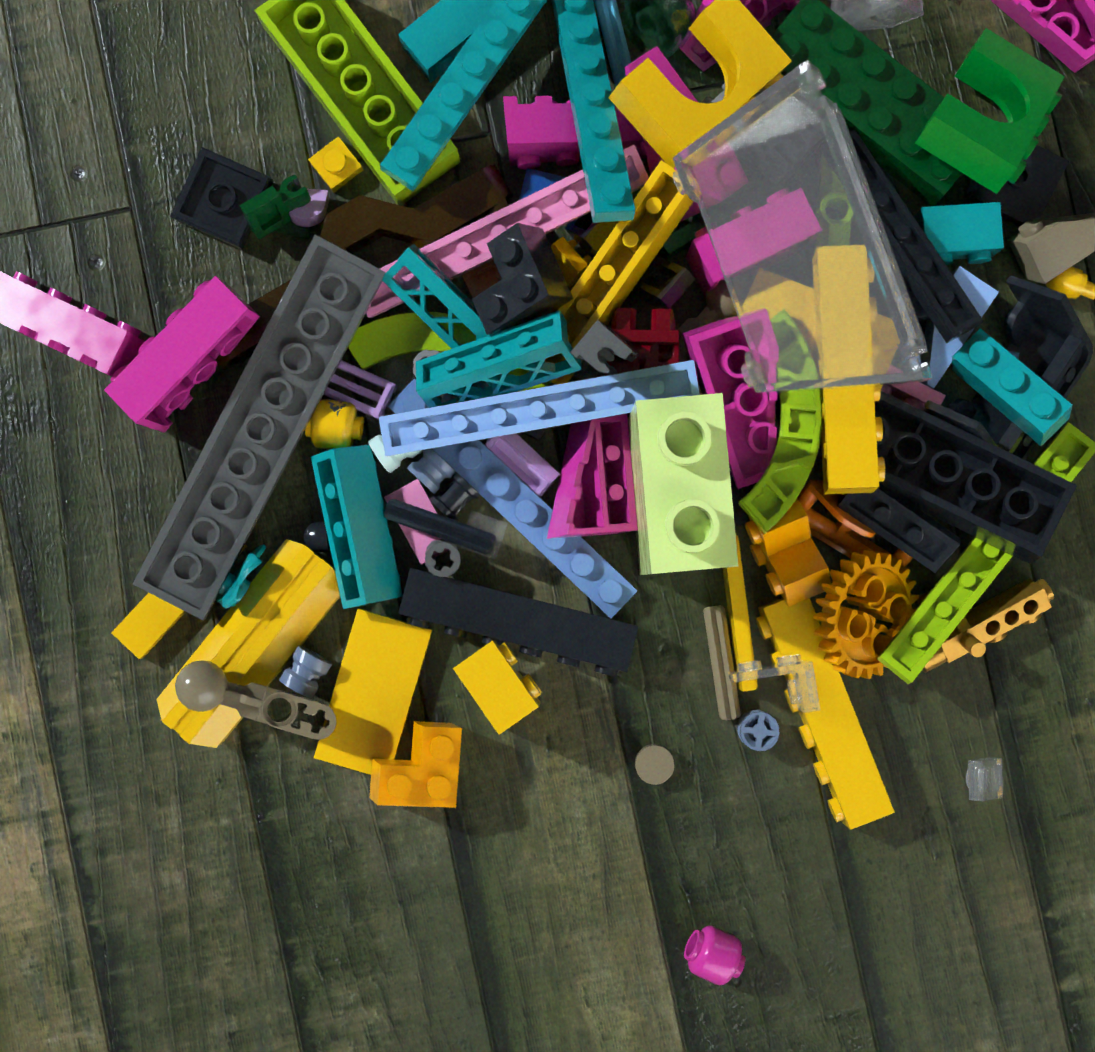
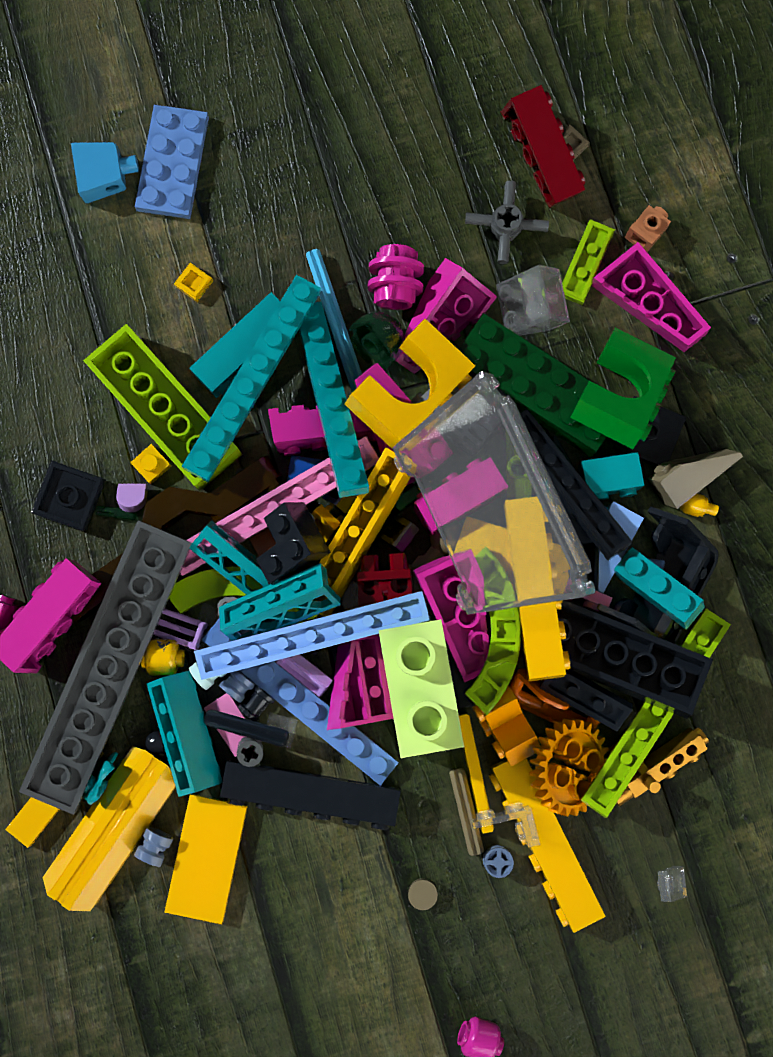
camera: 10 degrees left, 5 degrees down
dark tan beam [175,660,336,740] -> none
dark green plate [239,175,311,240] -> none
light orange brick [369,721,462,808] -> none
yellow brick [453,640,542,735] -> none
dark grey hinge [570,320,639,375] -> none

